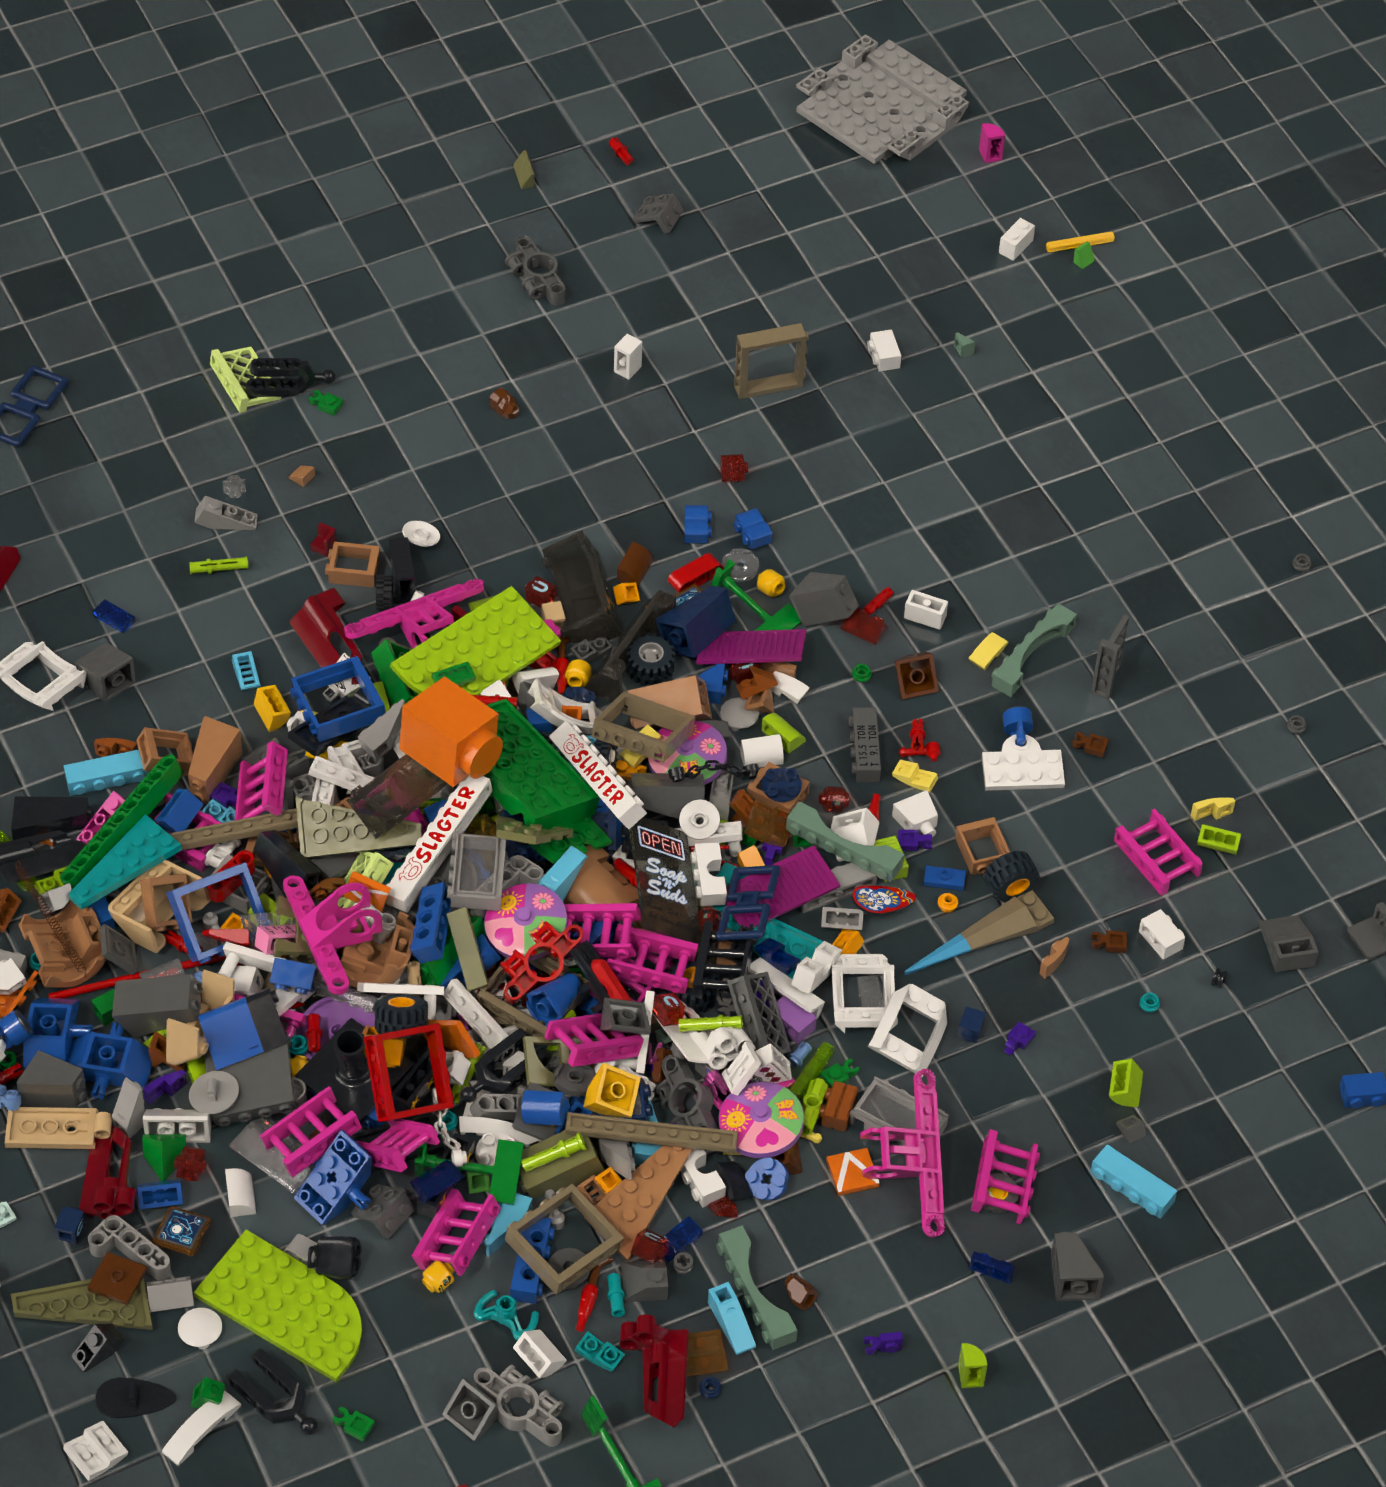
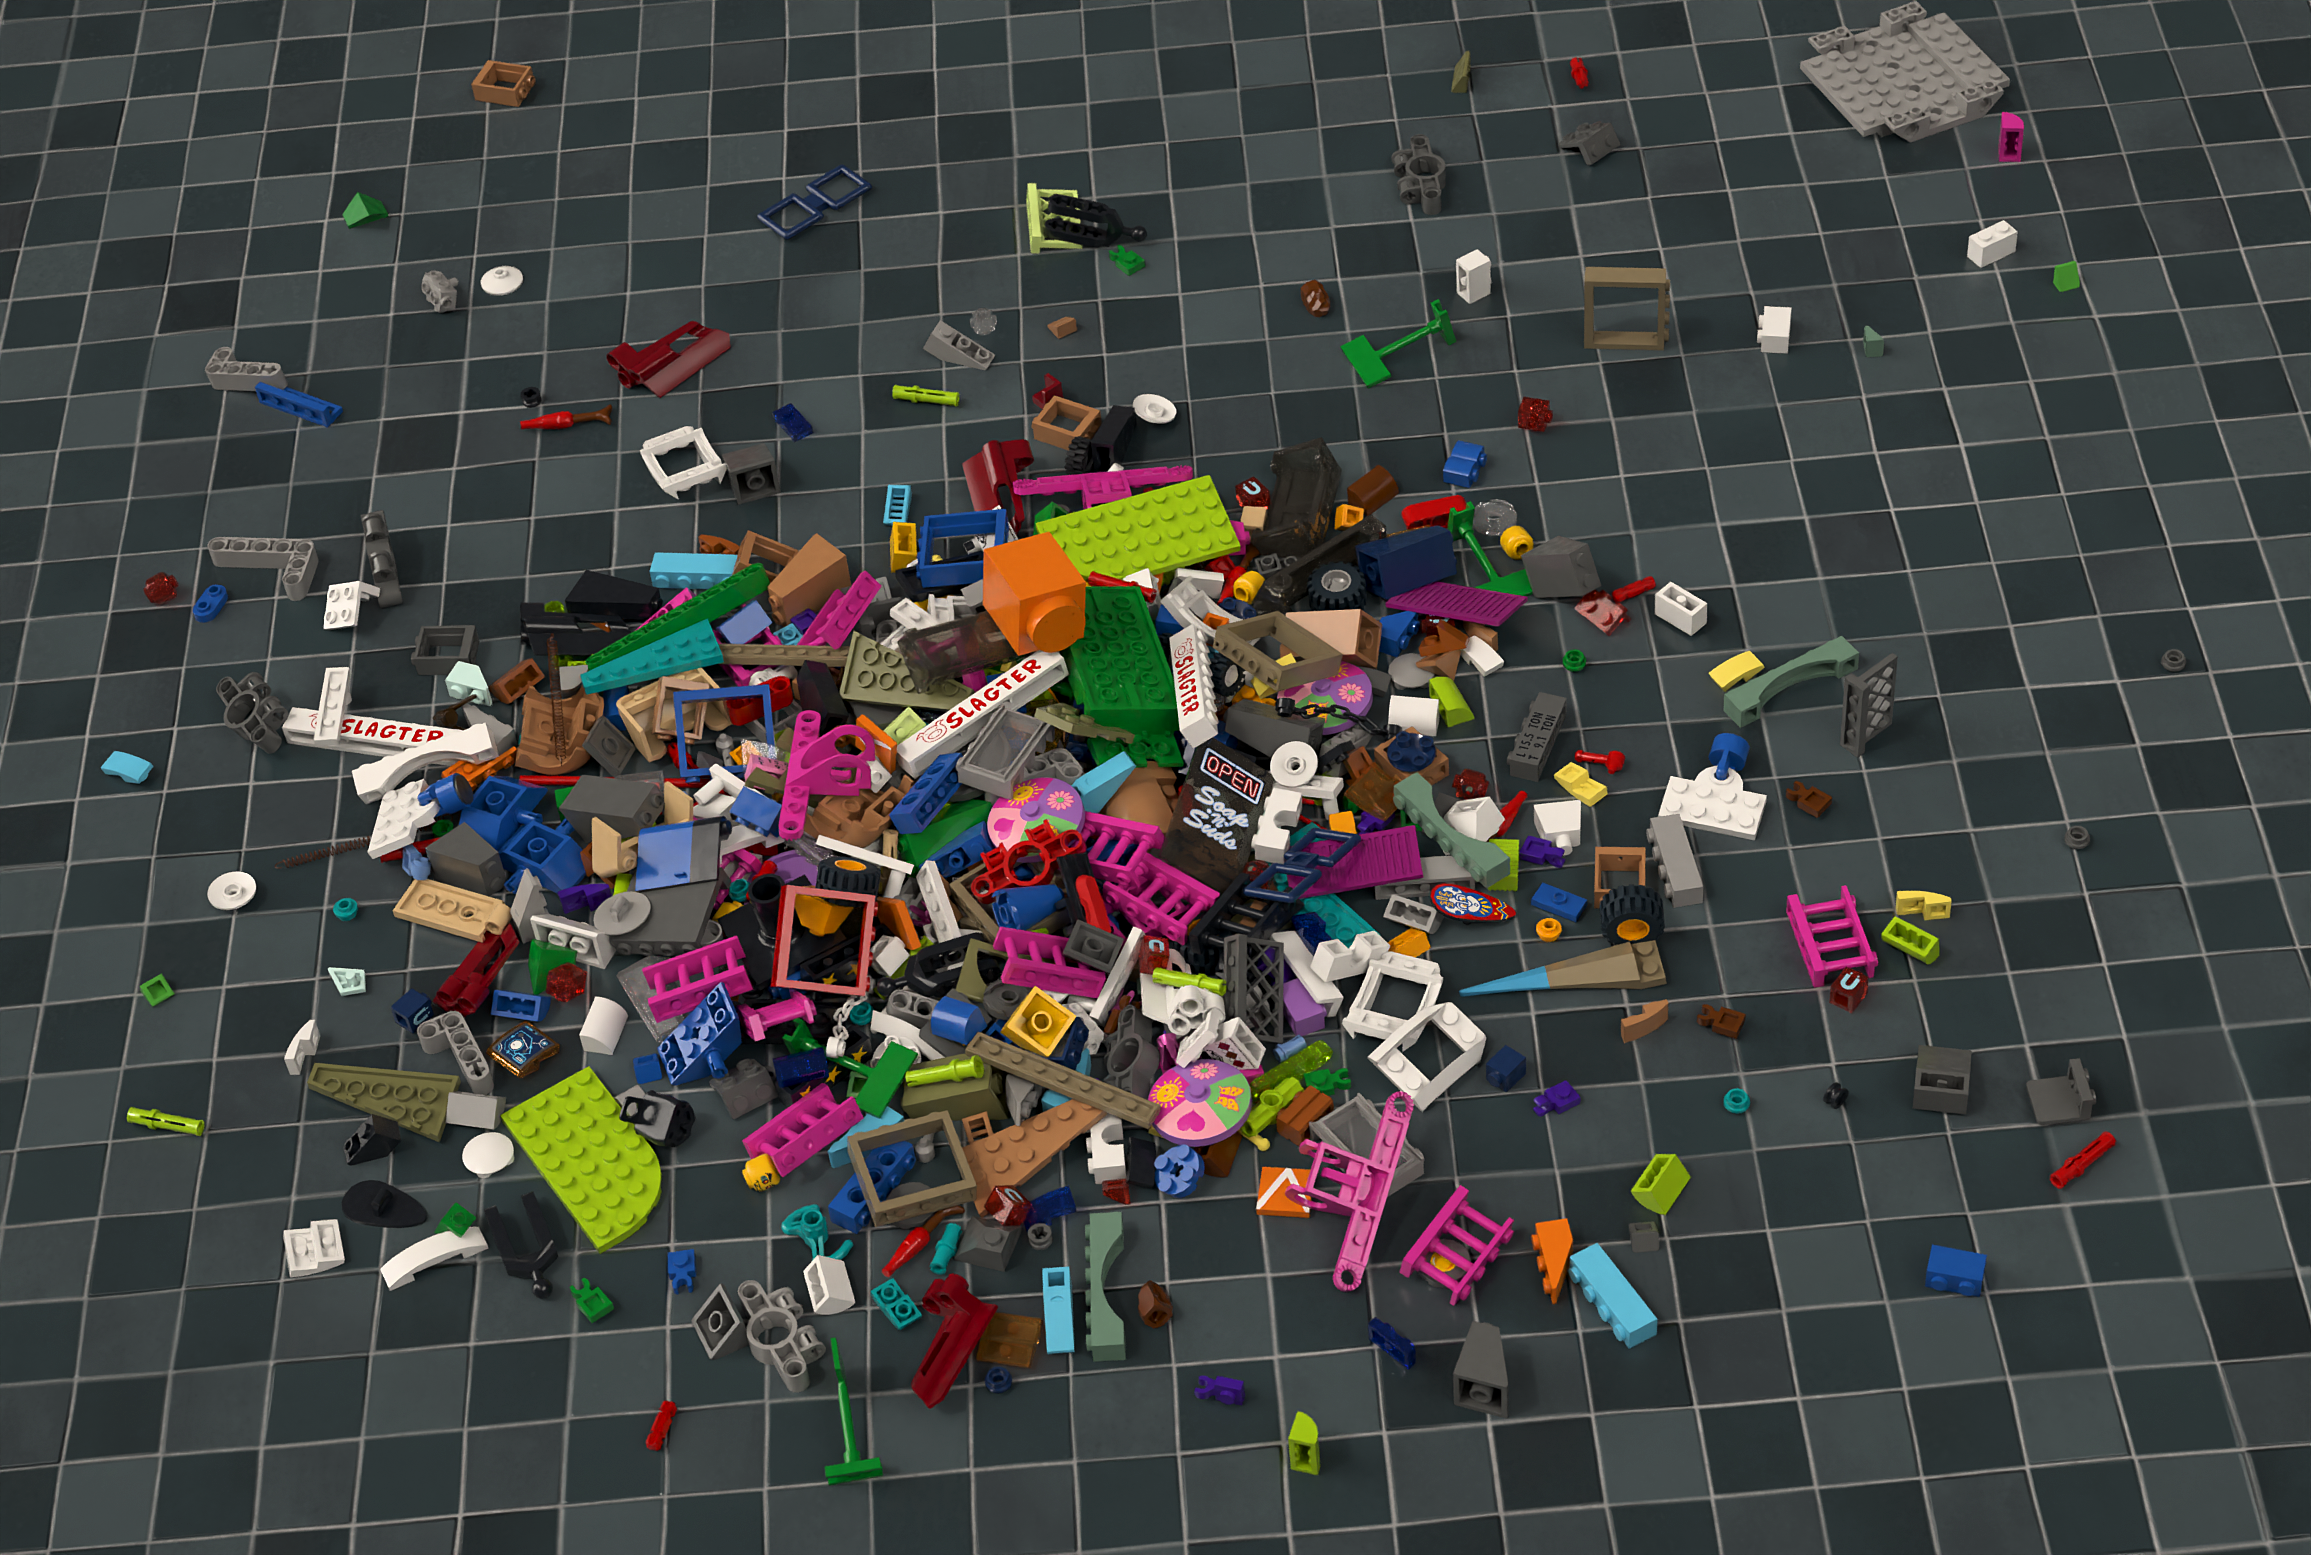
camera: 30 degrees right, 5 degrees down
reddish brown plate [87,1252,147,1305] -> none
slope [202,929,249,947] -> none
light grey cone [373,913,396,944] -> none
green plate [431,661,476,686] -> none
olive tile [447,907,489,992] -> none
light orange slope [594,1166,622,1194] -> none
blue brick [733,508,772,550] -> none
clear slope [856,975,884,1007] -> none
reddish brown slope [894,651,939,700] -> none
red pin [910,718,925,751] -> none
yellow axle [1046,231,1115,253] -> none
white brick [1139,909,1185,960] -> none
none -> blue slope [633,1053,662,1084]
none -> blue plate [668,1249,696,1295]
none -> black plate [1315,740,1356,776]
none -> green piece [1340,299,1456,388]
none -> orange slope [1531,1218,1573,1304]
none -> light grey brick [1646,814,1703,908]
none -> clear red brick [1829,967,1869,1013]

